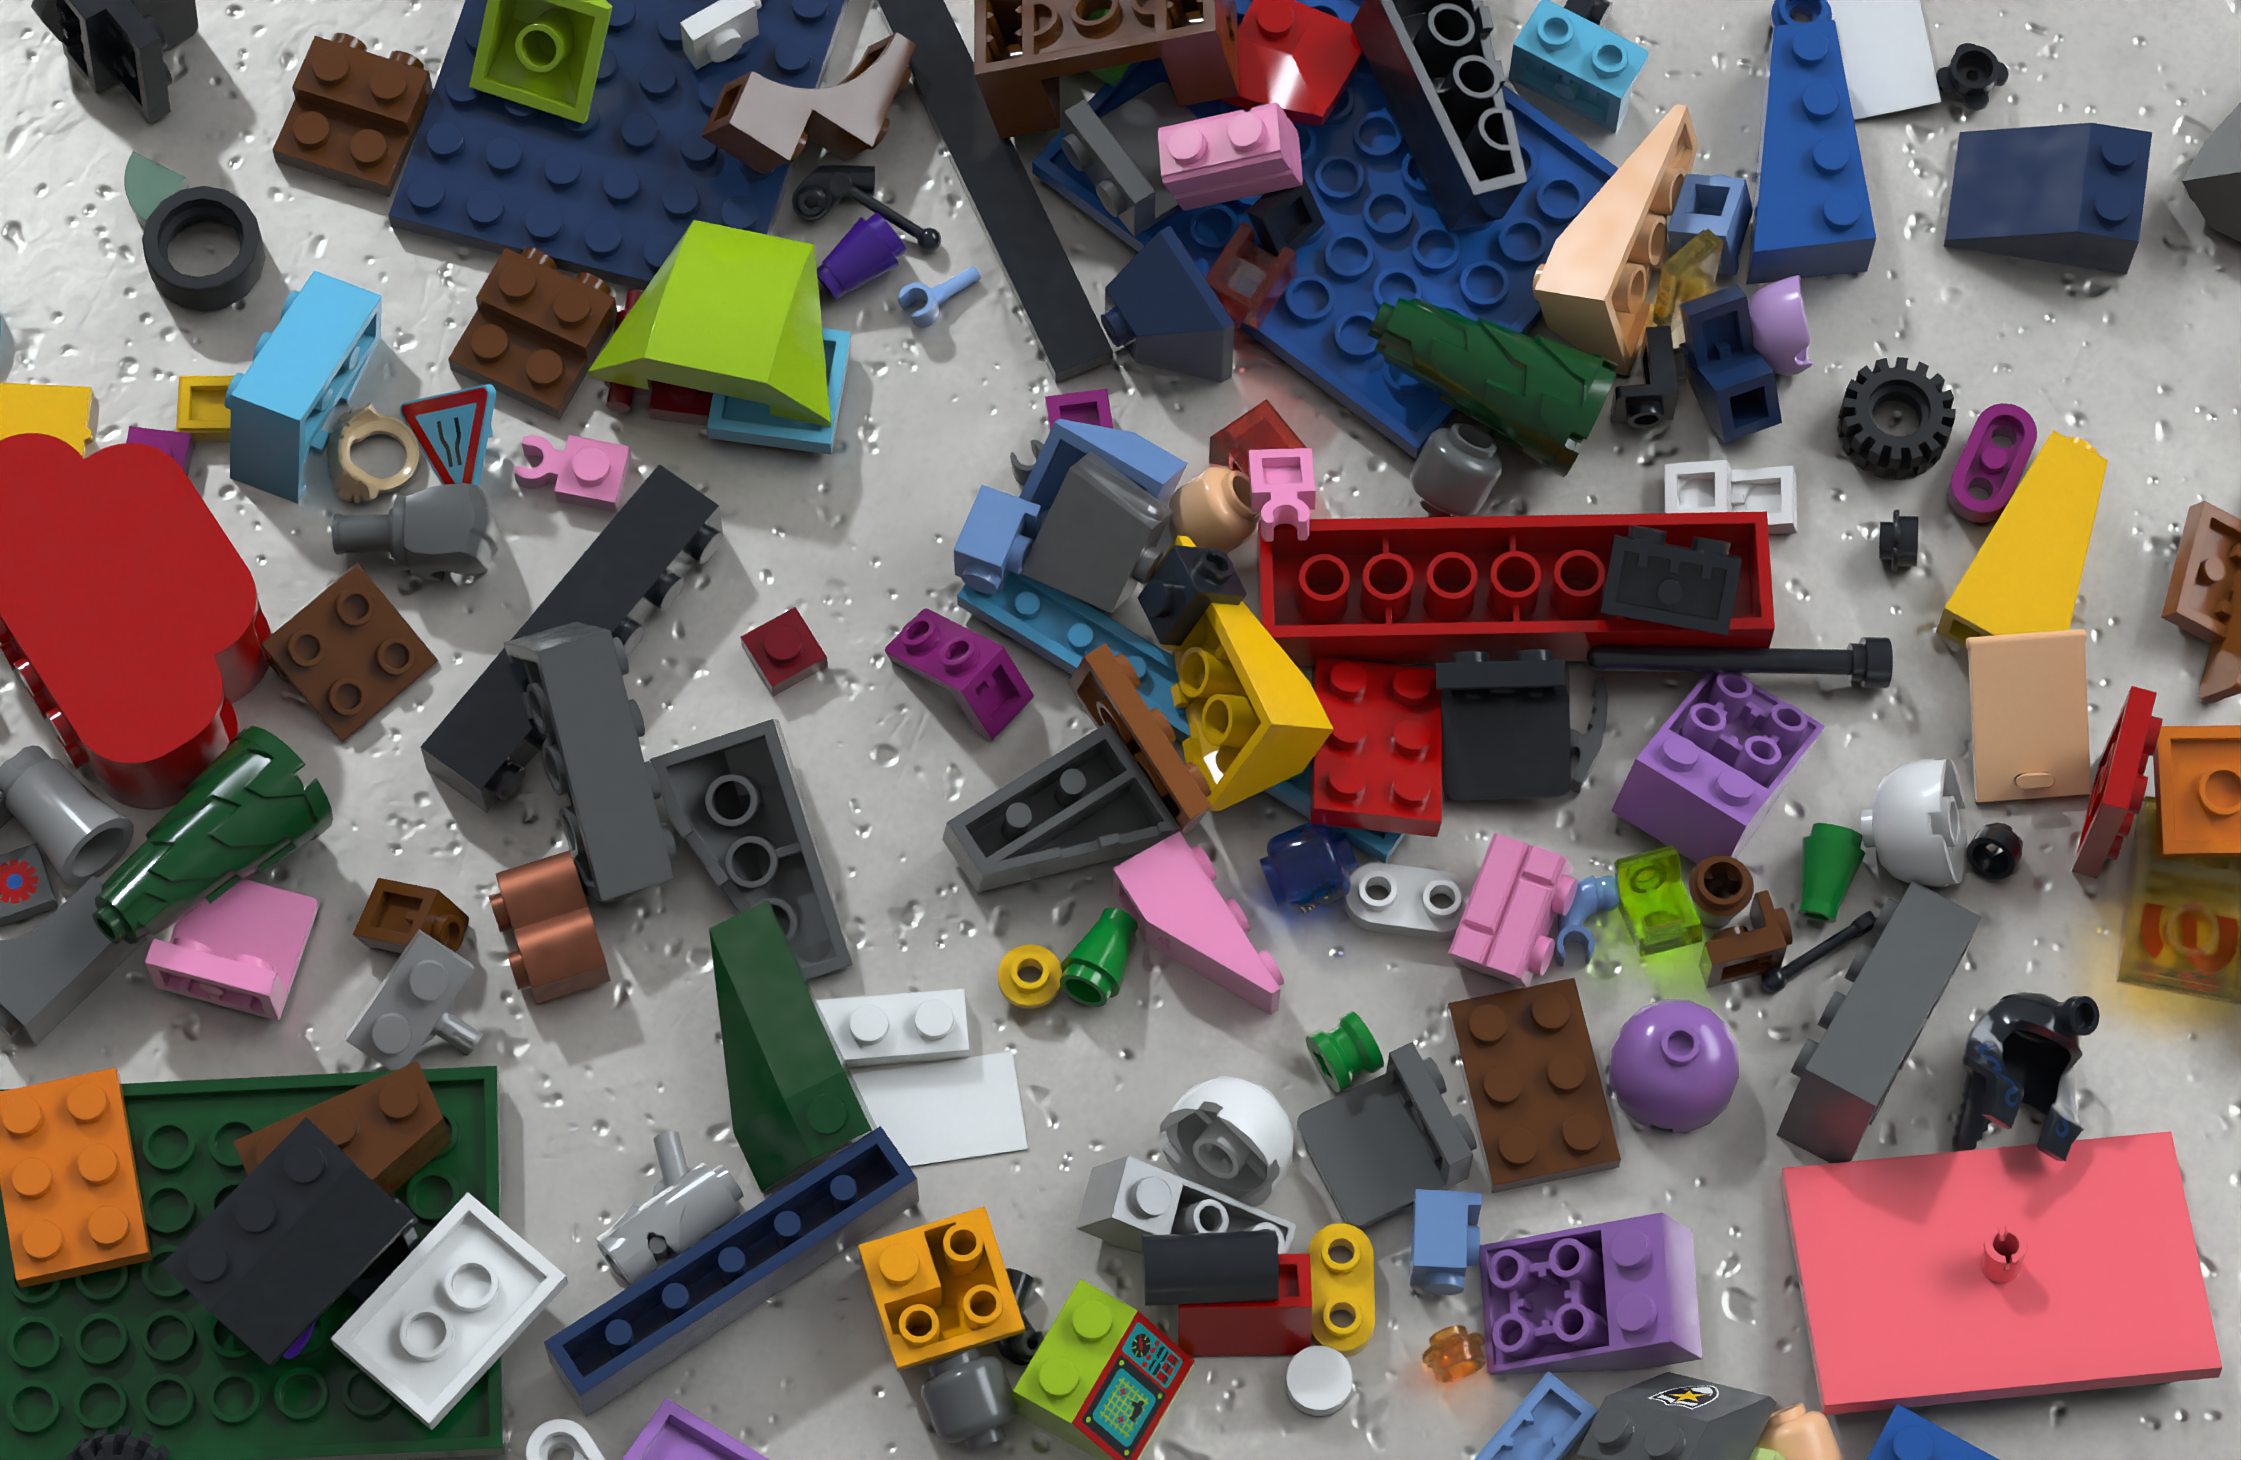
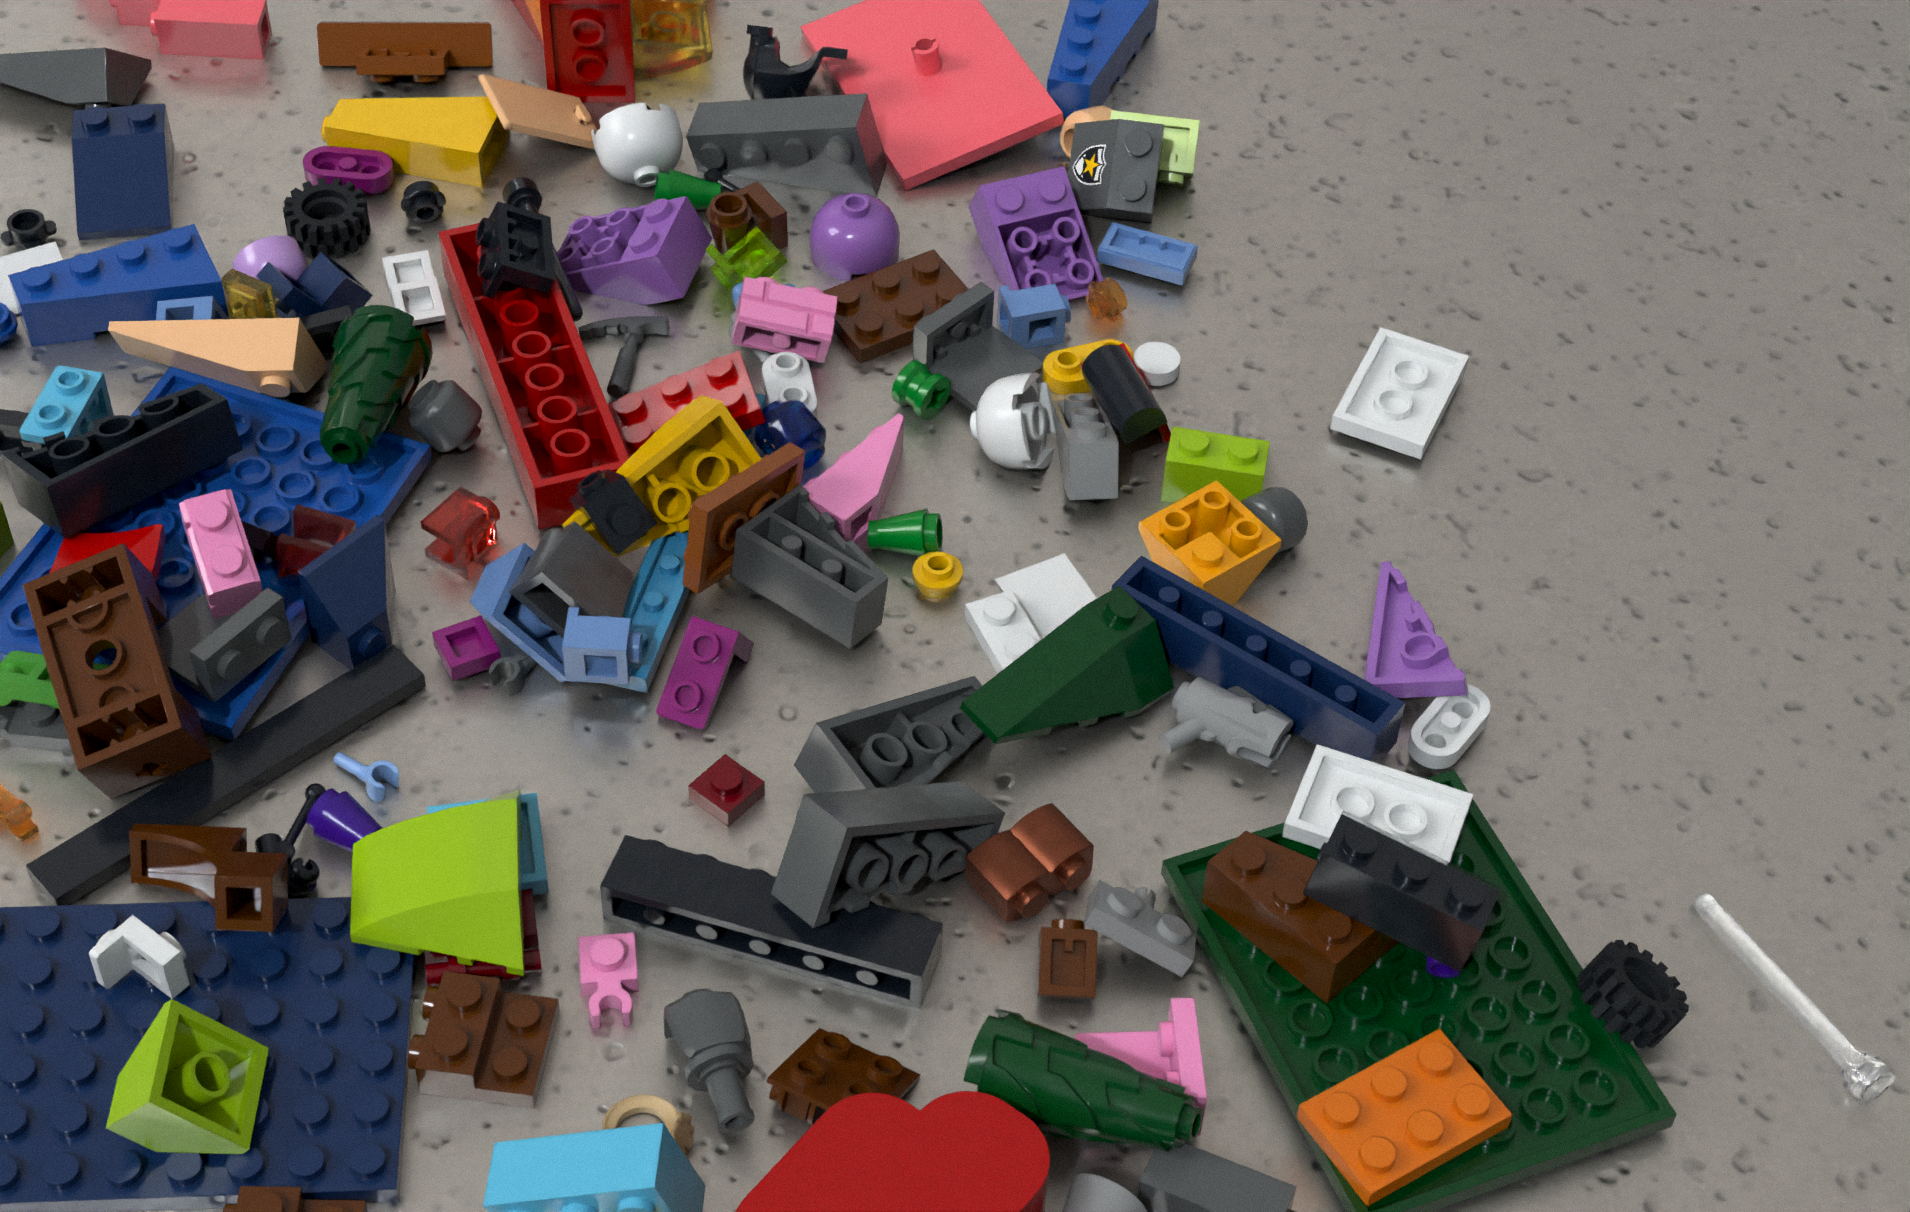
camera: 110 degrees left, 20 degrees down
piece [400,384,496,487] -> none
light nougat head [1169,466,1261,554] -> none
bright pink plate [1248,448,1316,541] -> none
black bracket [1436,649,1571,801] -> none

